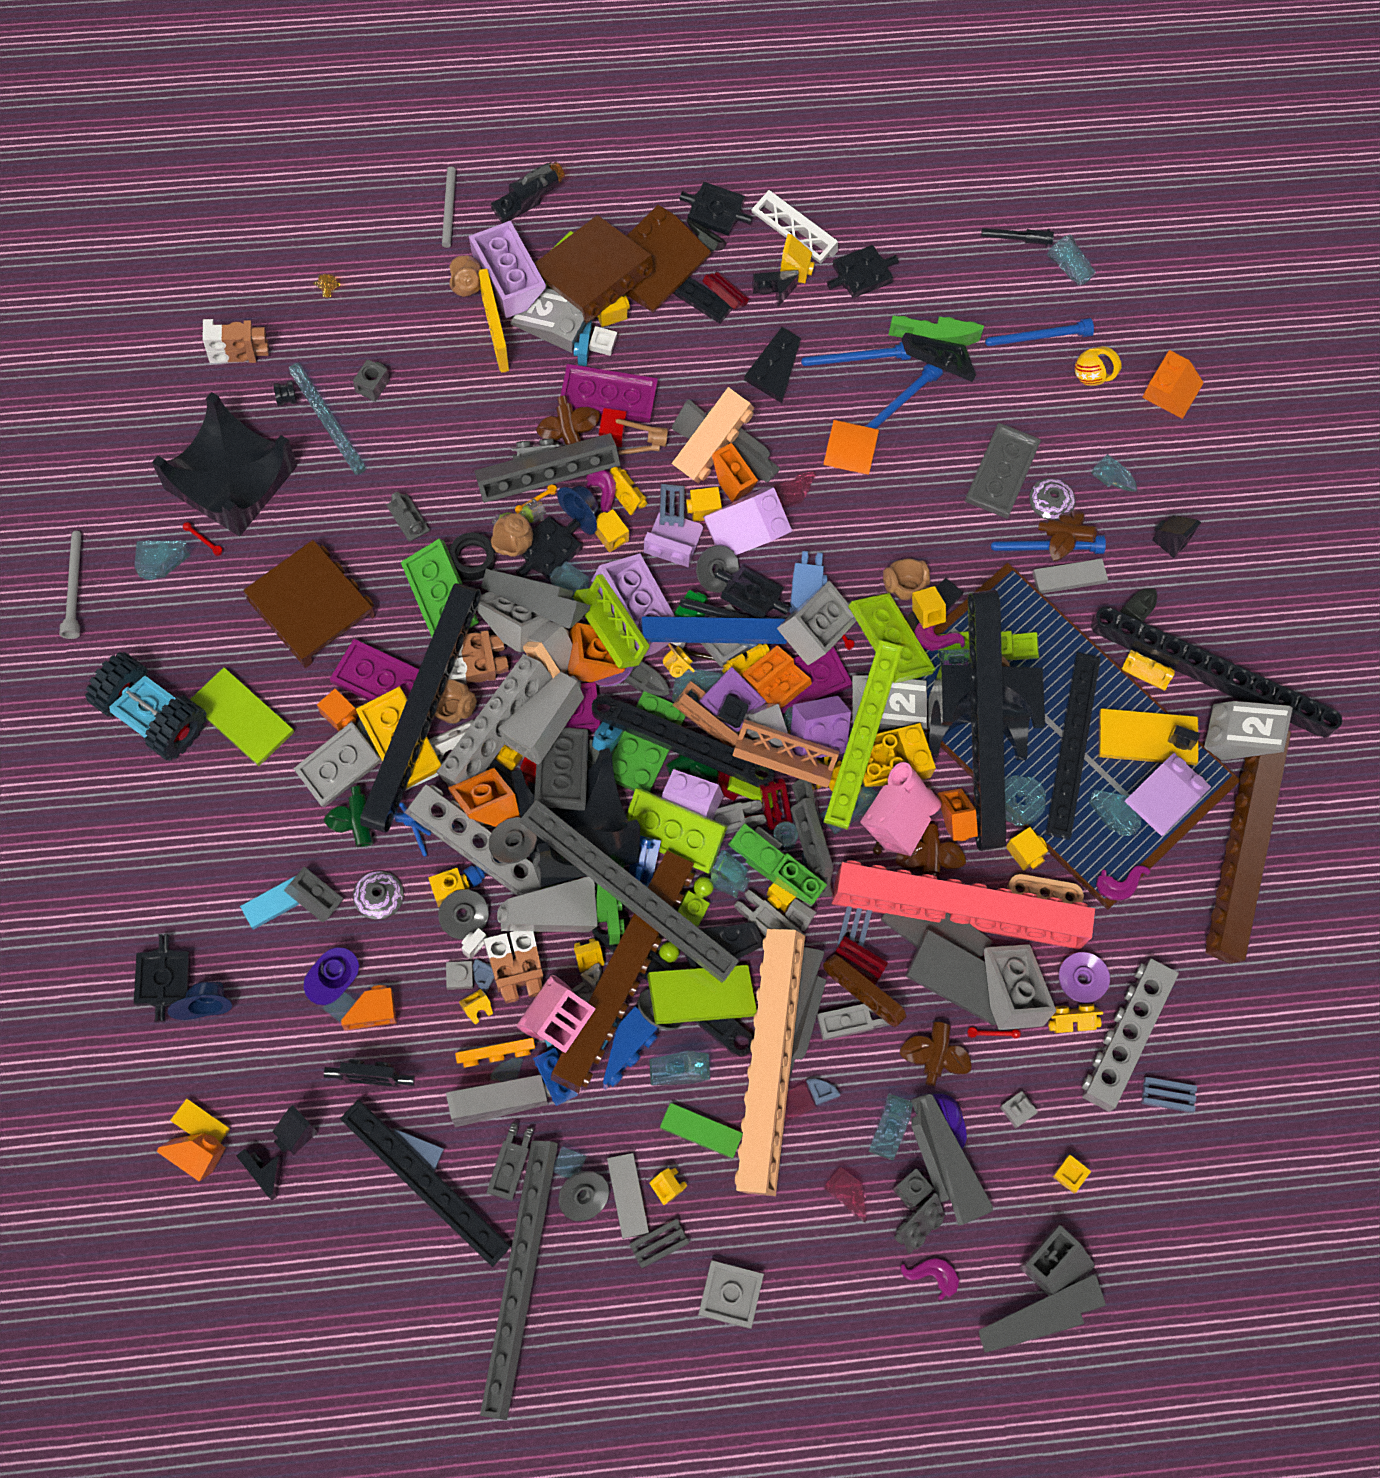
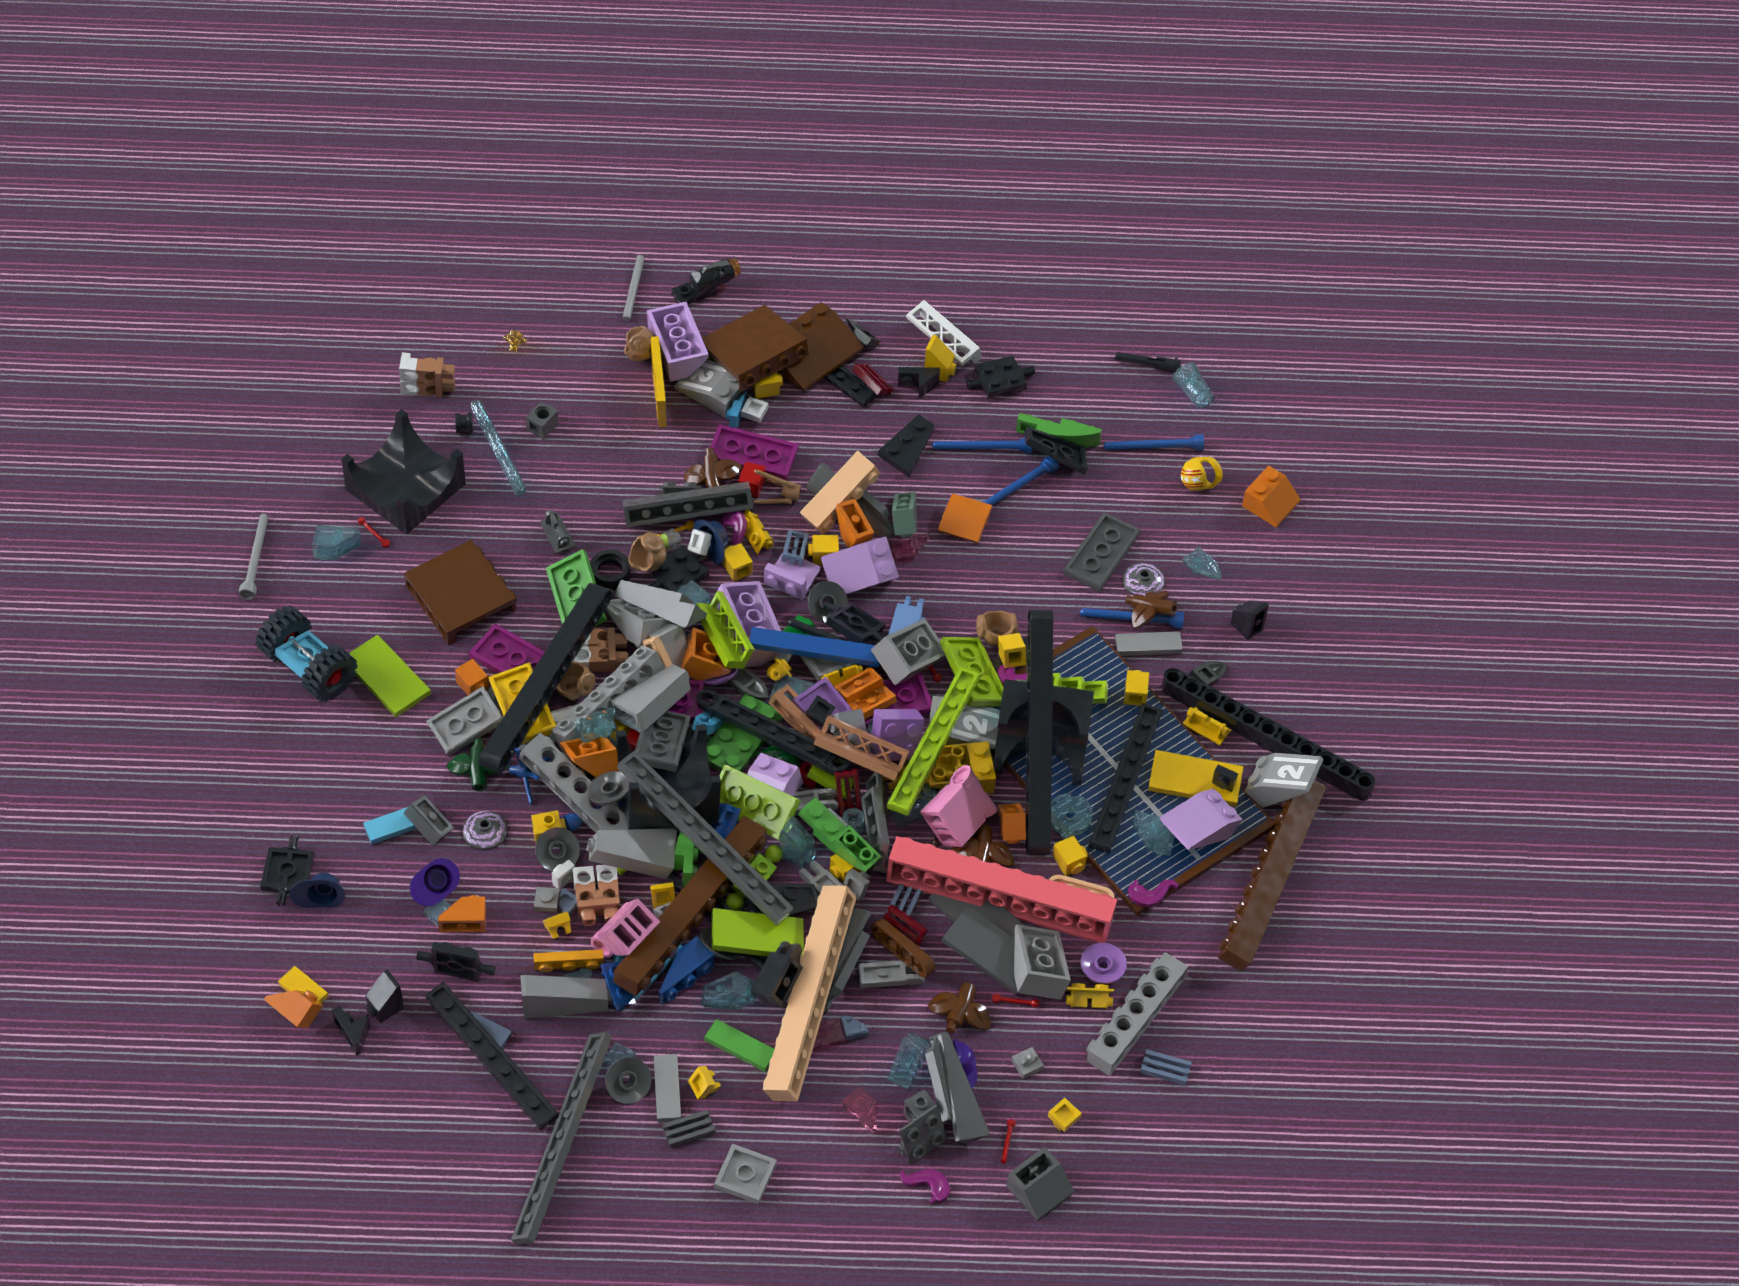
camera: 10 degrees right, 15 degrees down
dark grey hinge [486,1122,534,1201] -> none
black plate [679,182,753,236] -> none
dark grey wedge [979,1275,1106,1353] -> none
none -> clear light blue hips [575,708,617,743]
none -> white plate [688,529,712,555]
none -> black hinge [750,941,803,1008]
none -> sand green slope [892,492,917,537]
none -> red hinge [1001,1119,1016,1164]
none -> yellow brick [1124,670,1149,706]

